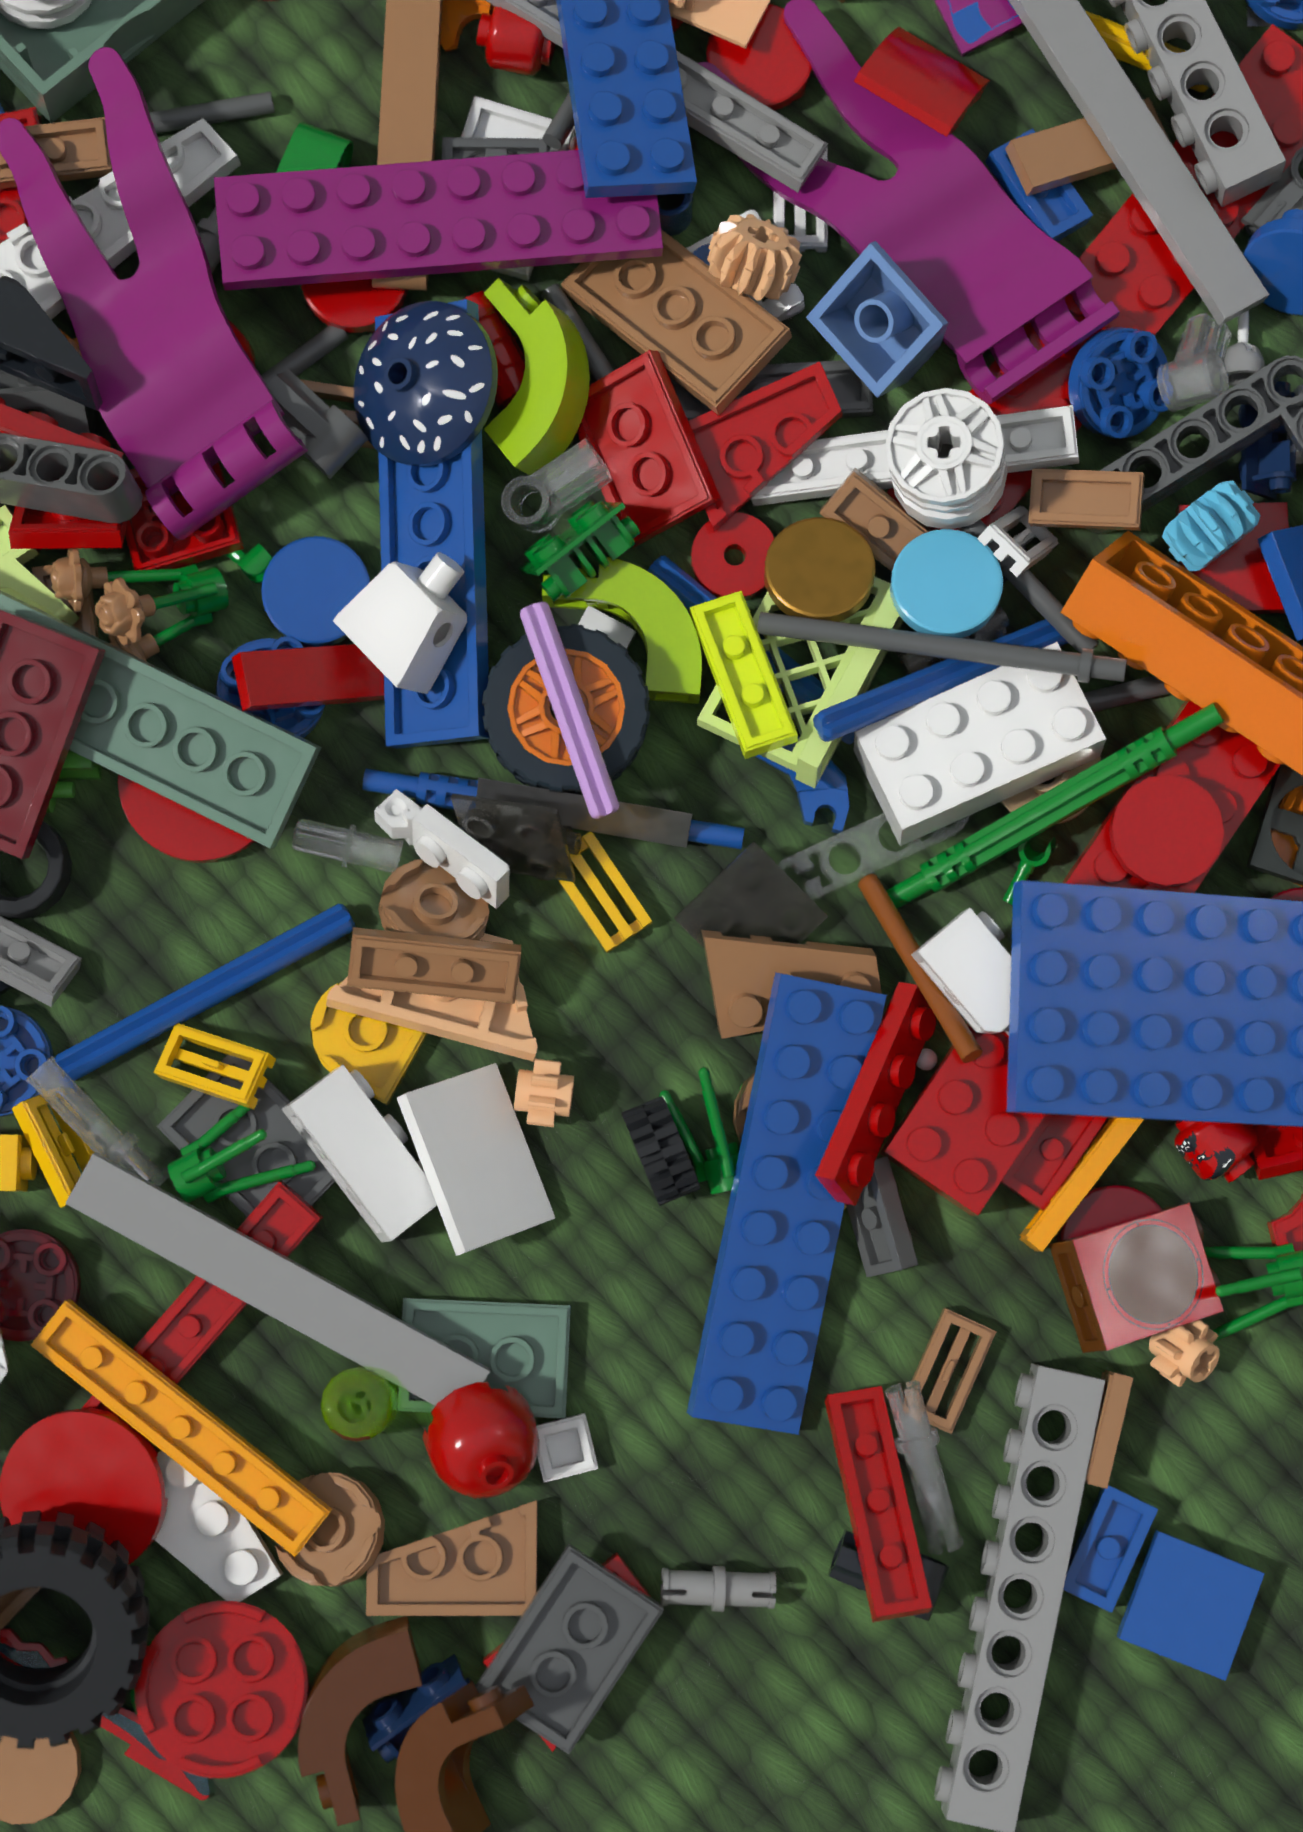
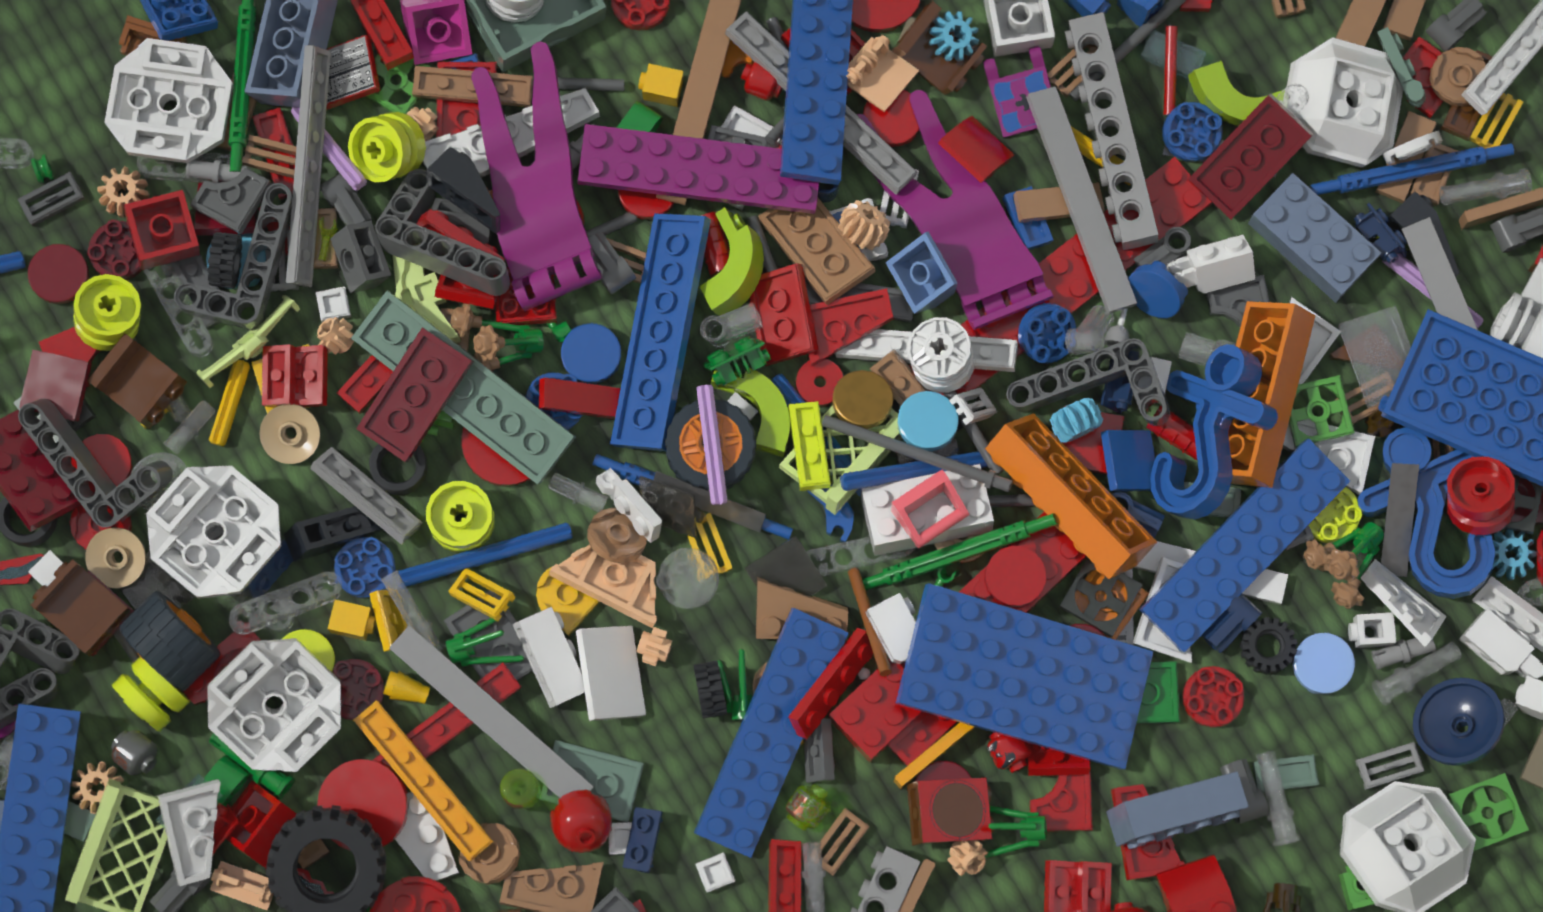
camera: 10 degrees right, 5 degrees down
white torso [333,552,467,694] -> none
medium nougat tile [347,927,522,1004] -> none
dark blue dish [354,301,498,467] -> none
medium nougat tile [1028,468,1145,531] -> none
none -> yellow cone [383,671,430,704]
none -> neon yellow wheel [426,481,495,553]
none -> dark blue hinge [623,807,663,873]
none -> yellow brick [638,64,684,107]
none -> clear tile [656,548,719,609]
none -> white tile [695,853,735,893]
none -> clear neon green head [785,784,831,831]
none -> coral tile [891,469,969,548]

